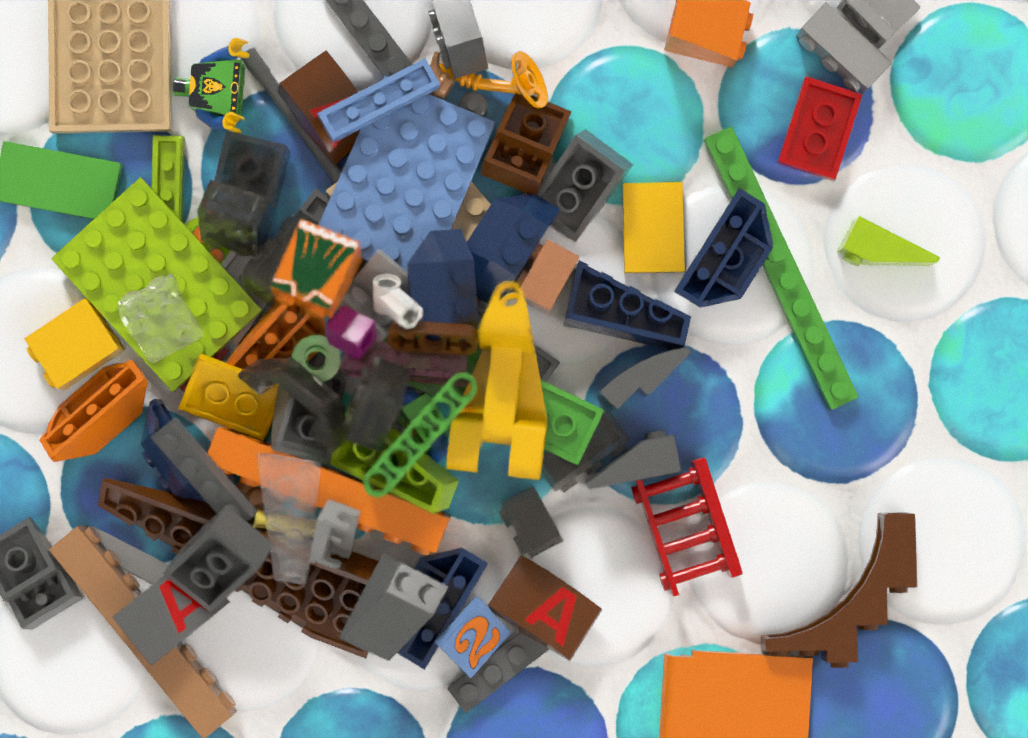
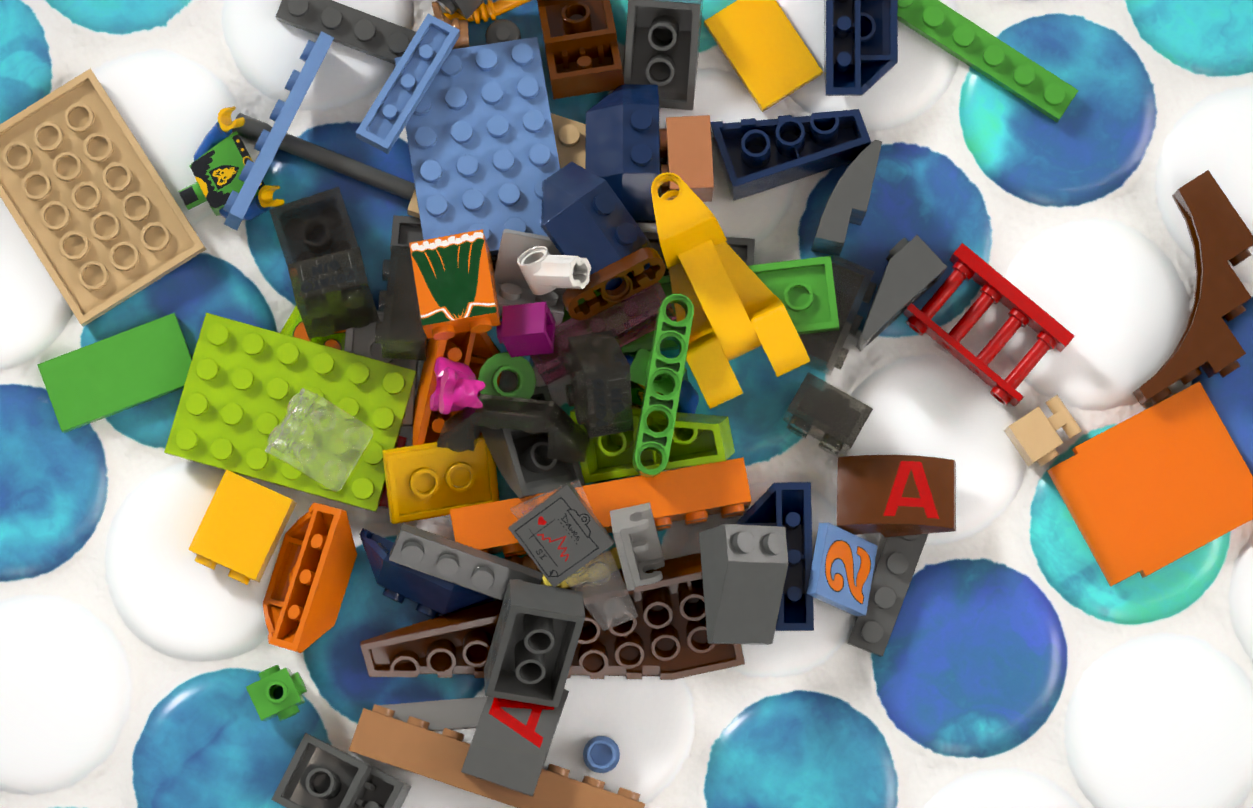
camera: 30 degrees left, 5 degrees down
lime tile [152,135,185,222] -> none
reddish brown slope [277,50,361,165] -> none
none -> medium blue plate [223,31,334,231]
none -> bright green brick [246,665,307,721]
none -> dark pink animal [430,357,486,415]
none -> dark grey tile [508,482,615,588]
none -> medium blue plate [583,736,620,773]
none -> tan brick [1004,395,1082,467]

